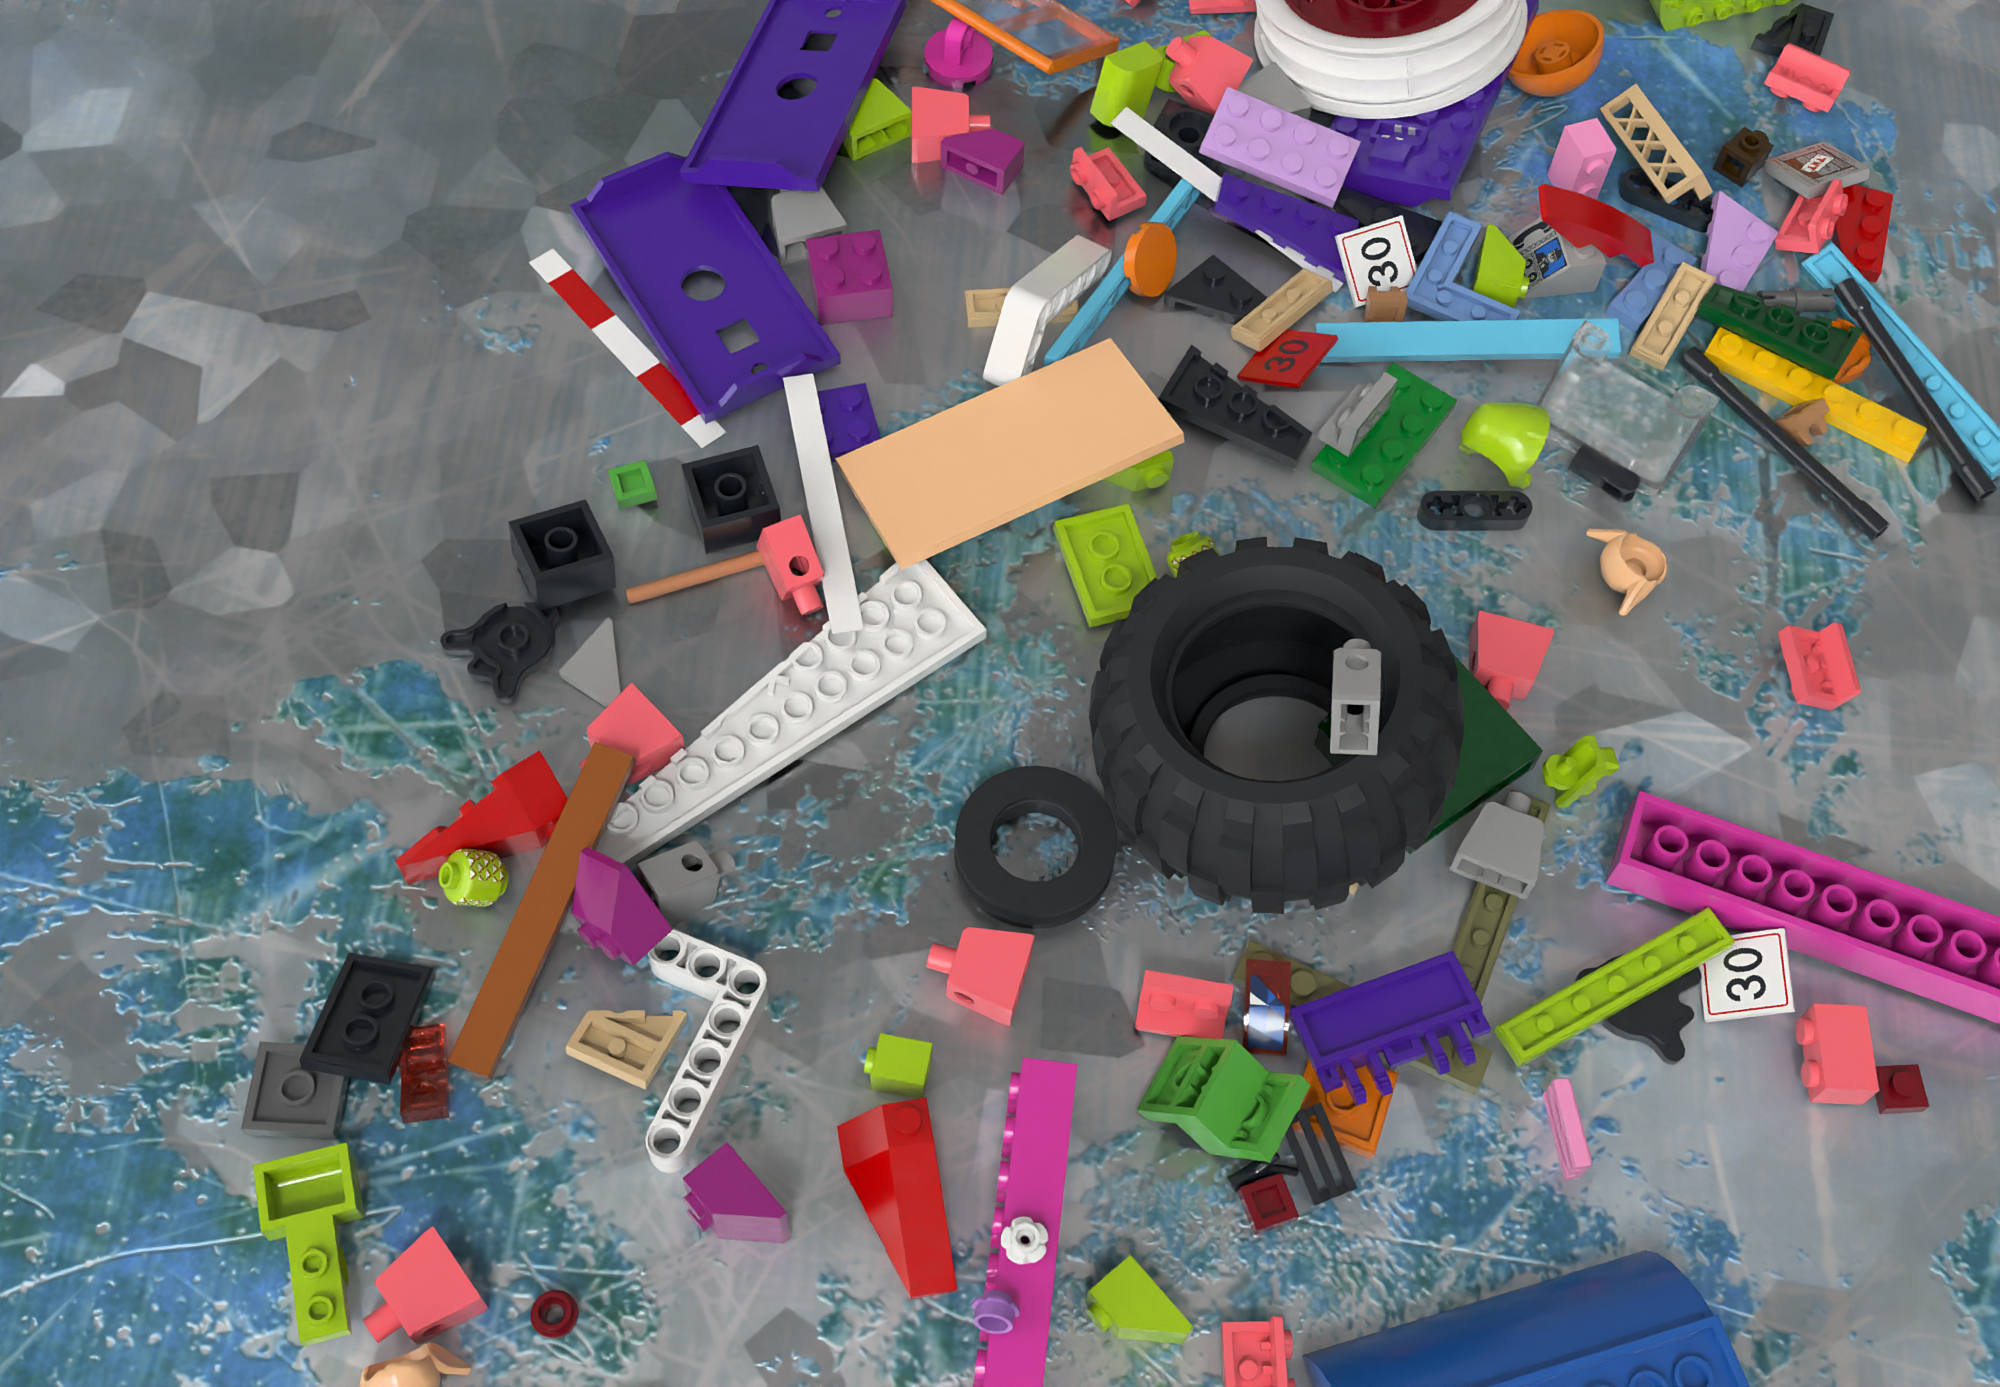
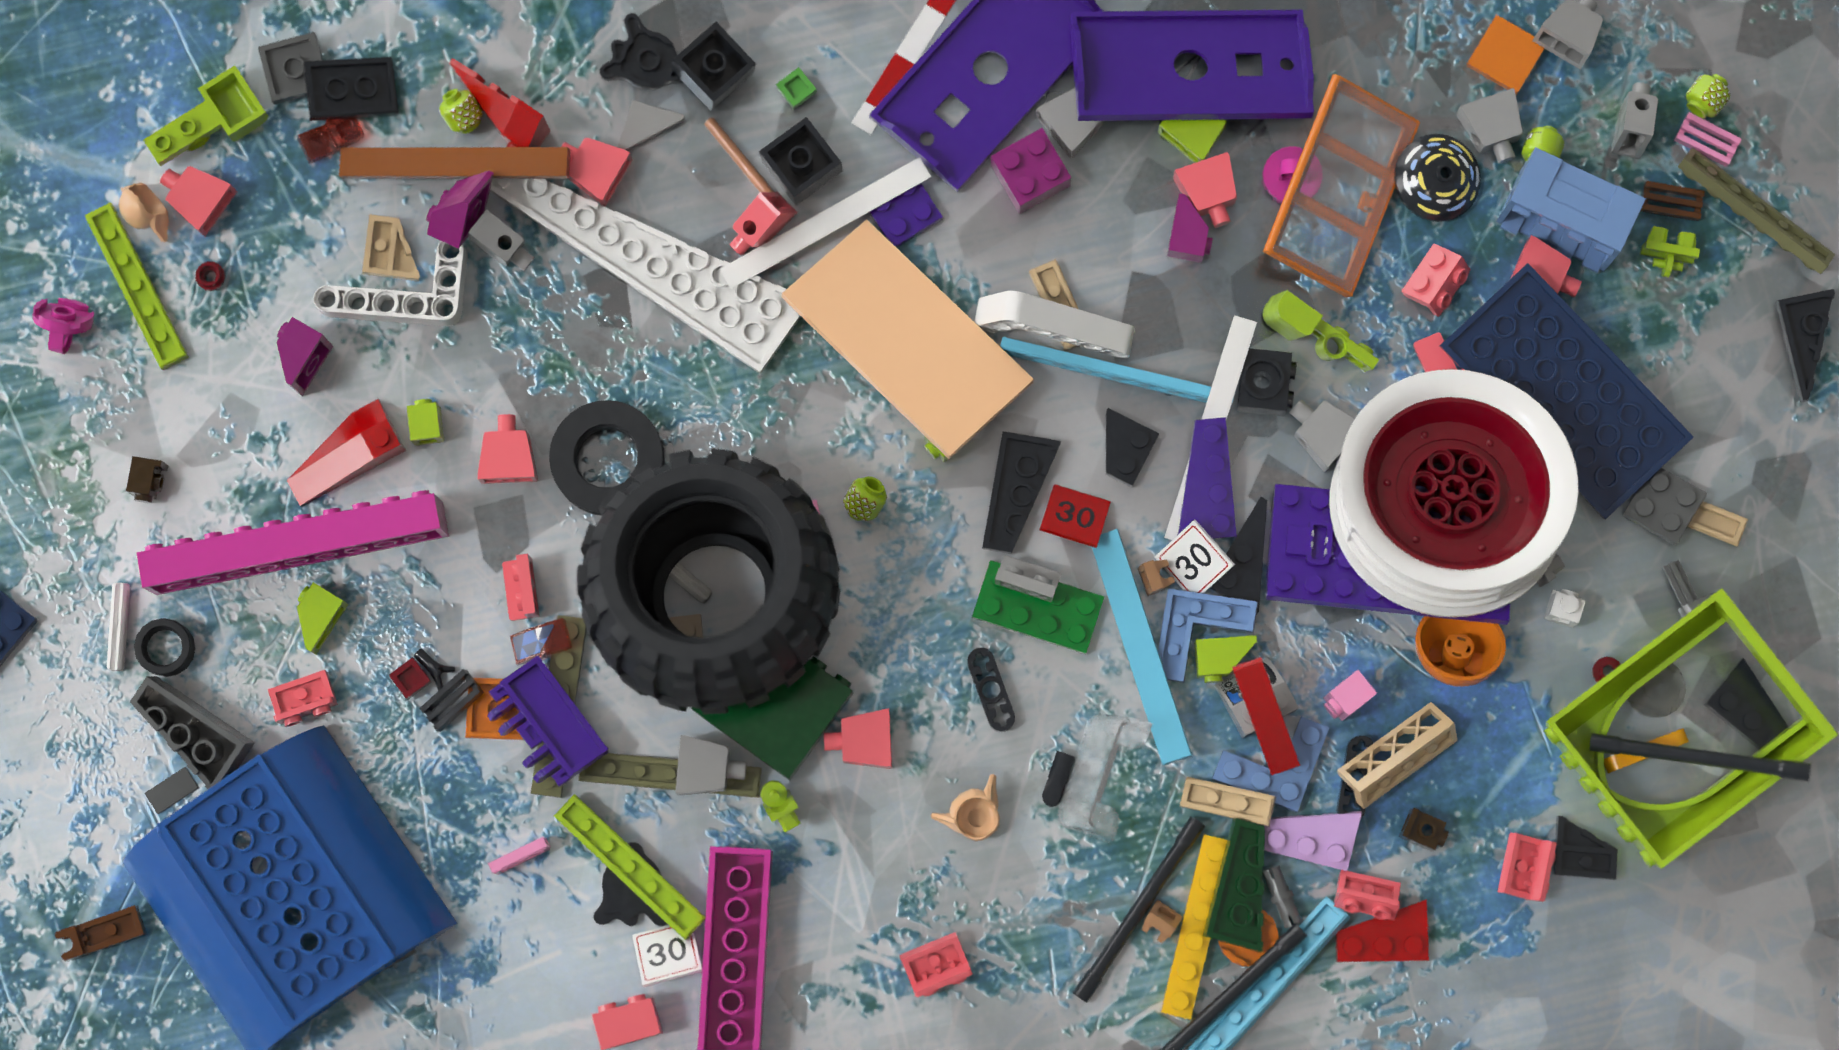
camera: 80 degrees right, 20 degrees up
medium lavender plate [972,1290,1020,1334] -> none
white plate [1001,1217,1048,1264] -> none
lime plate [1053,504,1159,628] -> none
coral bracket [1070,147,1147,221] -> none
orange tile [1123,222,1177,298] -> none
bright green bracket [1136,1036,1311,1162] -> none
coral torso [1166,36,1253,115] -> none
lavender plate [1199,87,1360,208] -> none
tan tile [1231,268,1333,352] -> none
light grey torso [1330,639,1381,755] -> none
lime piece [1458,401,1550,489] -> none
light grey tile [1764,141,1870,200] -> none

